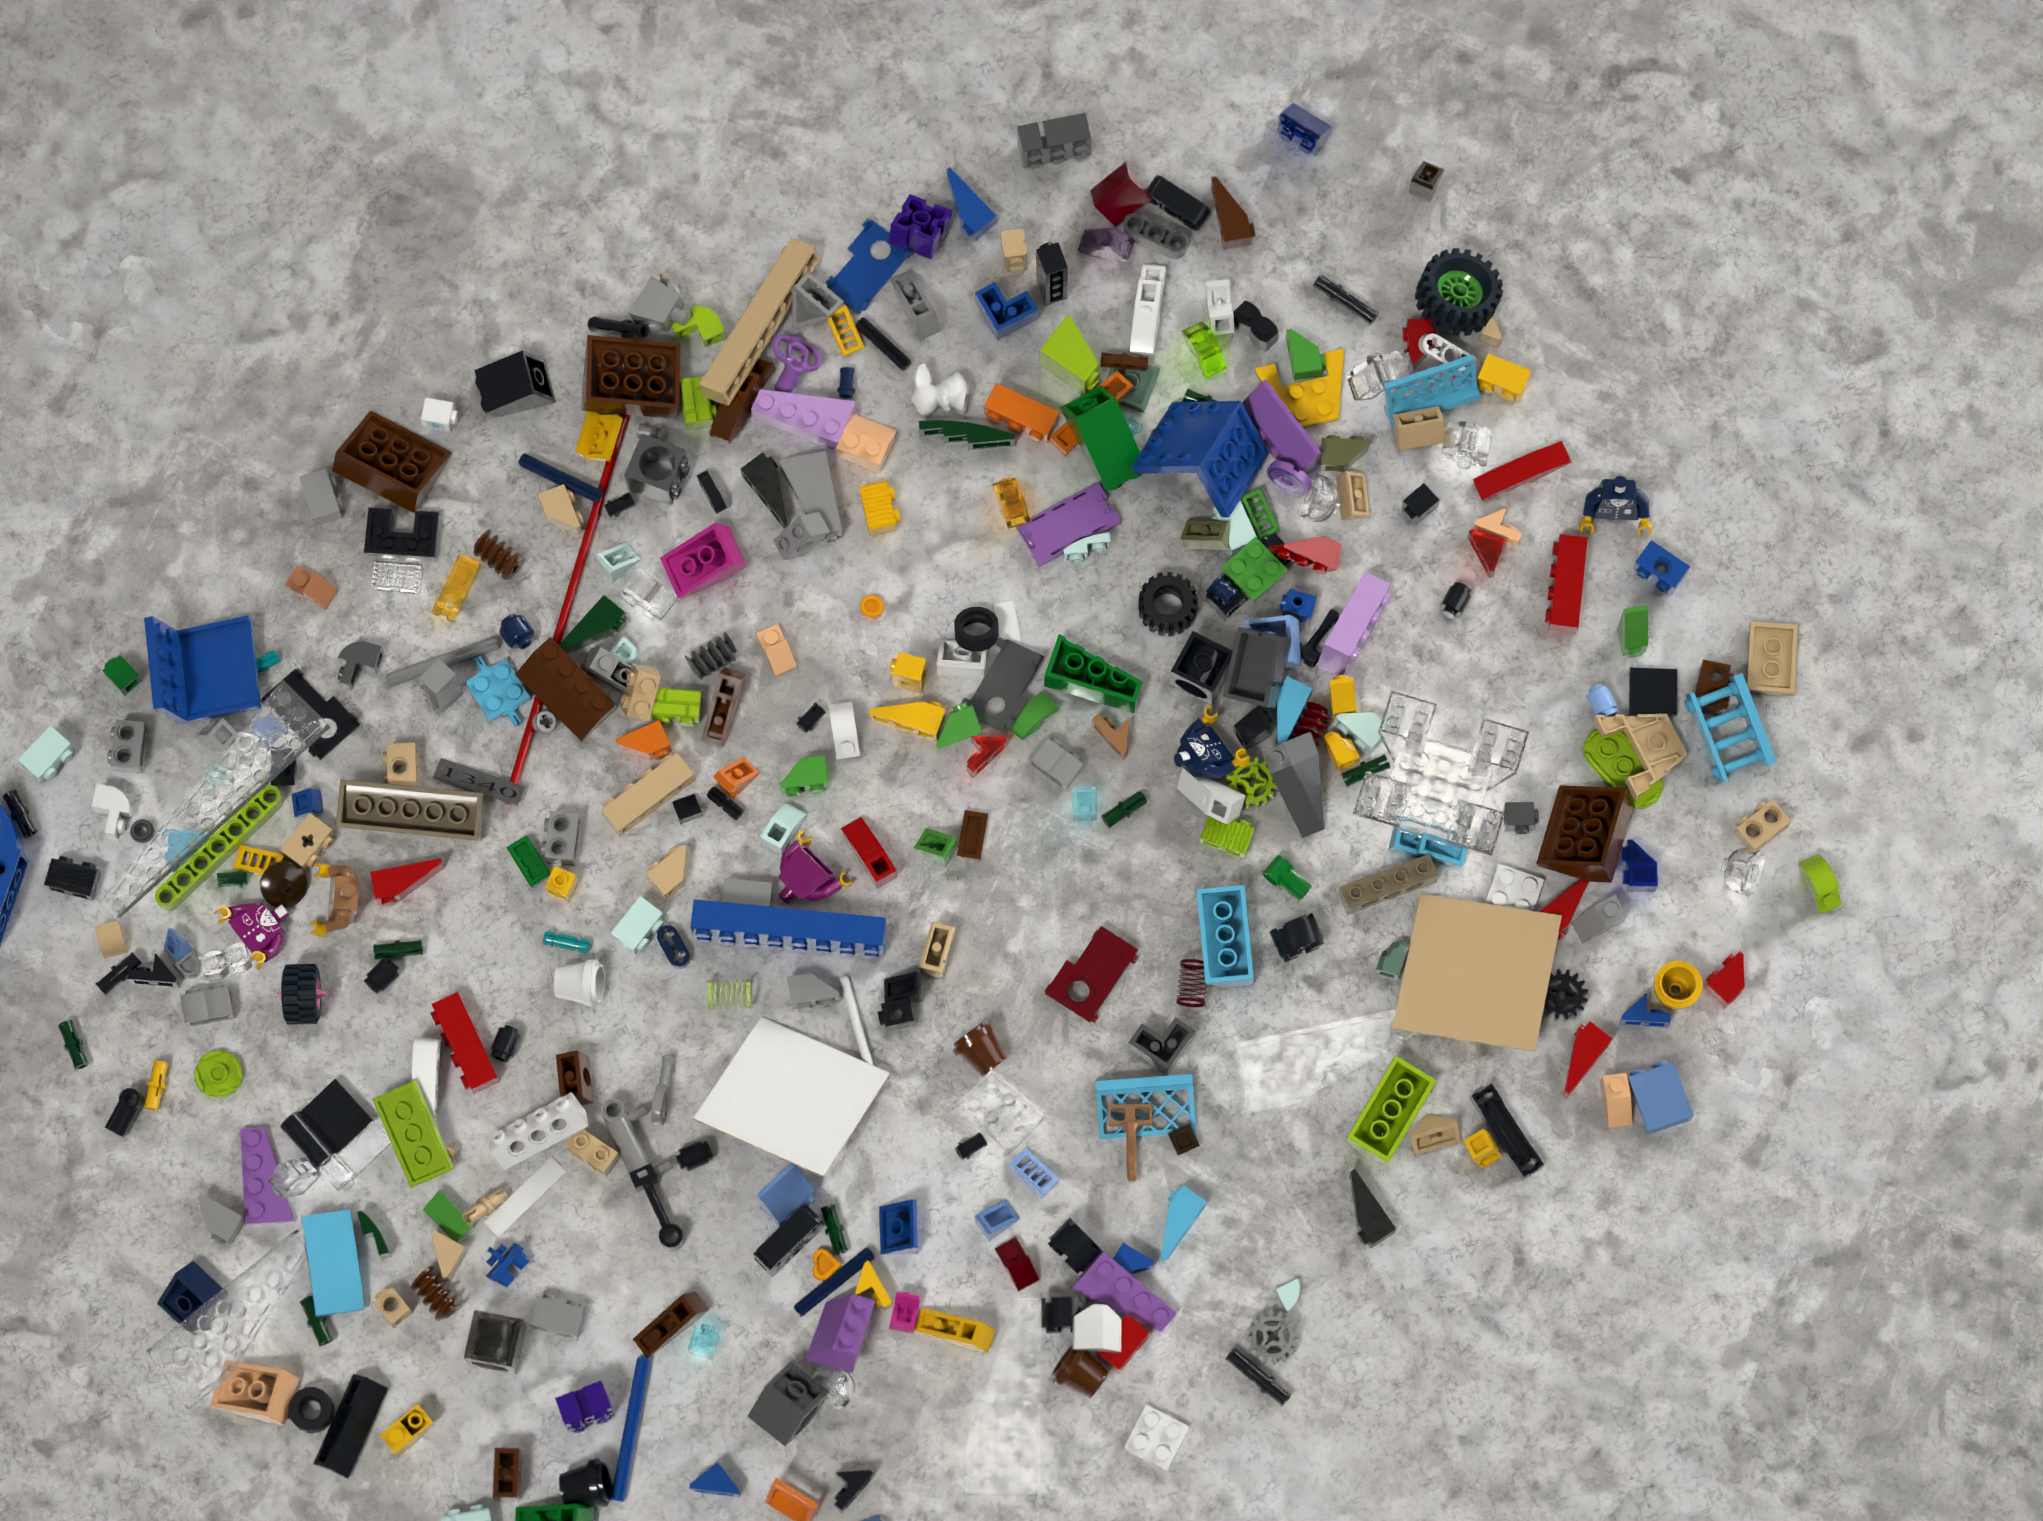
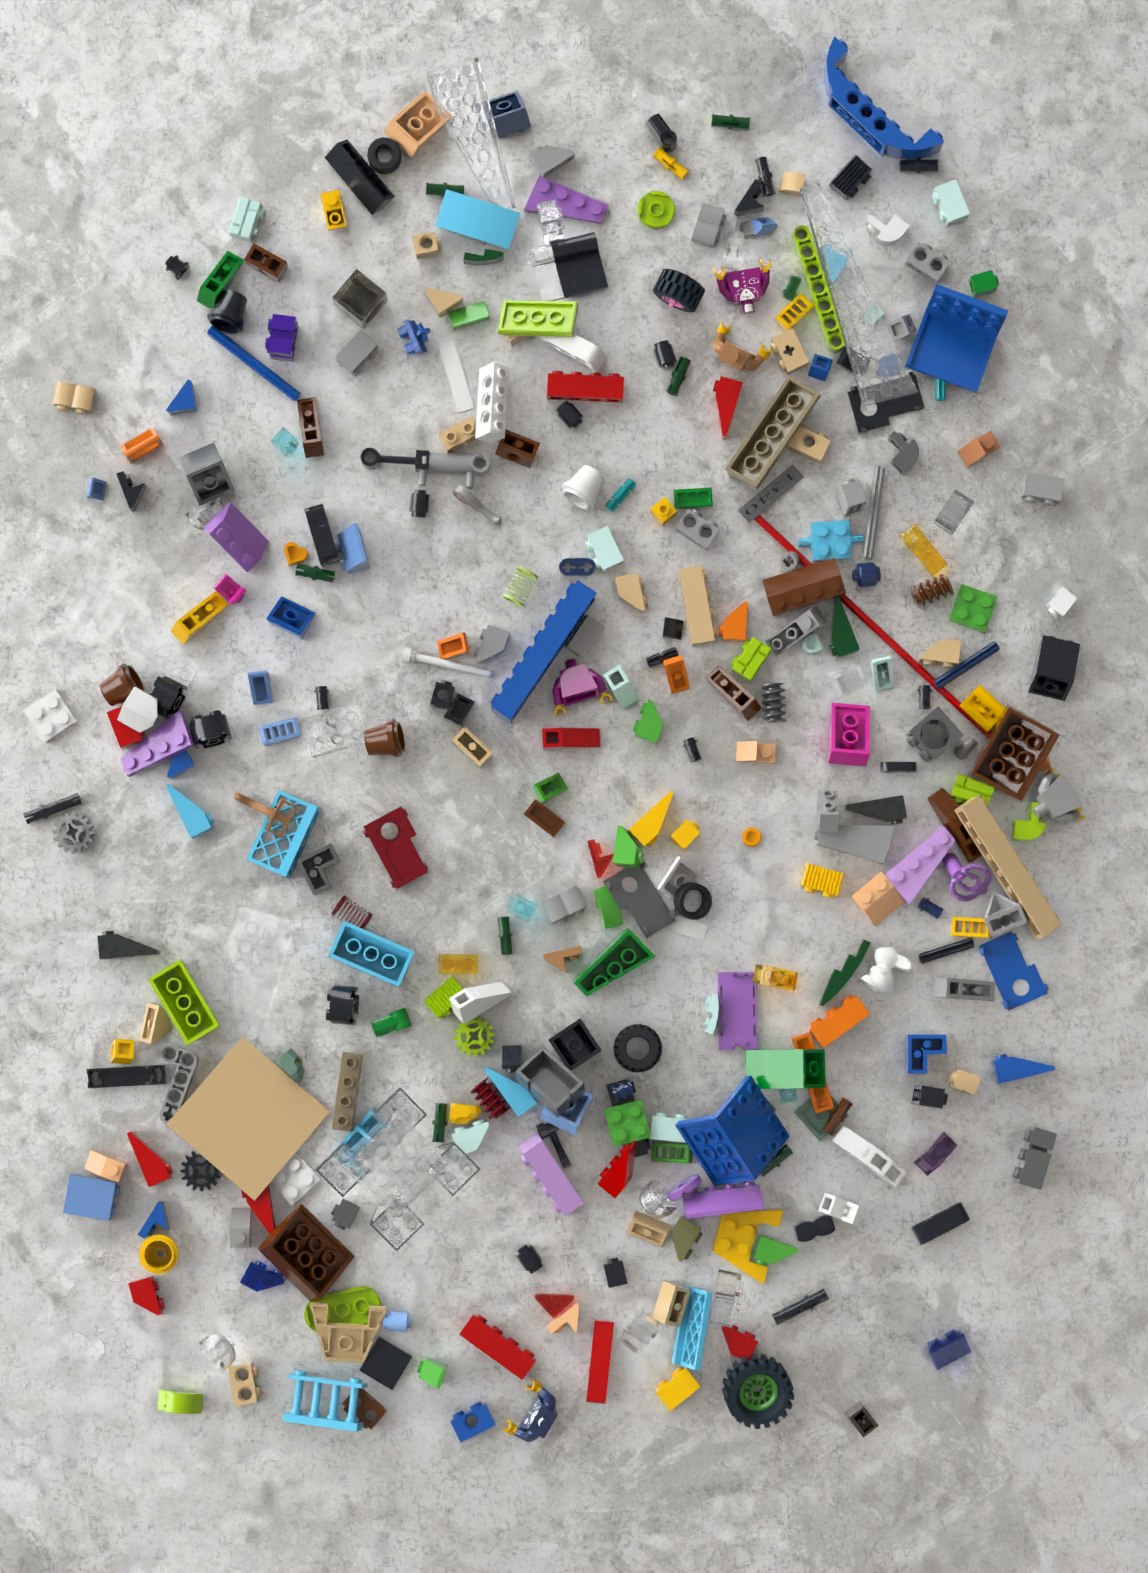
camera: 115 degrees right, 10 degrees up
dark grey plate [130,819,155,843] -> none
dark brown dish [260,861,308,908] -> none
reddish brown slope [332,410,452,513] -> none
black plate [364,507,440,560] -> none
reddish brown piece [411,1266,463,1321] -> none
tan pin [462,1187,508,1226] -> none
black pin [588,316,649,339] -> none
tan brick [620,664,661,721] -> none
white piece [693,1017,890,1178] -> none
dark blue axle [794,1247,875,1317] -> none
white brick [828,702,860,759] -> none
yellow slope [855,1260,893,1311] -> none
dark purple brick [889,194,952,259] -> none
dark red slope [995,1237,1040,1292] -> none
lime slope [1039,314,1100,395] -> none
dark red slope [1090,162,1152,227] -> none
dark grey beam [1123,213,1187,259] -> none
dark brown tile [1168,1123,1200,1156] -> none
dark blue torso [1174,705,1250,779] -> none
olive slope [1180,520,1230,550] -> none
clear neon green brick [1181,321,1227,379] -> none
reddish brown slope [1211,176,1255,250] -> none
dark grey wedge [1262,732,1325,838] -> none
light aqua tile [1275,1279,1300,1312] -> none
blue brick [1279,588,1317,624] -> none
yellow slope [1327,675,1357,720] -> none
white beam [1418,334,1480,375] -> none
tan slope [1480,317,1502,347] -> none
tan plate [1746,621,1798,696] -> none
none -> light grey beam [160,1045,199,1124]
none -> orange slope [437,632,470,659]
none -> clear yellow plate [439,954,478,974]
none -> bright green plate [949,584,998,633]

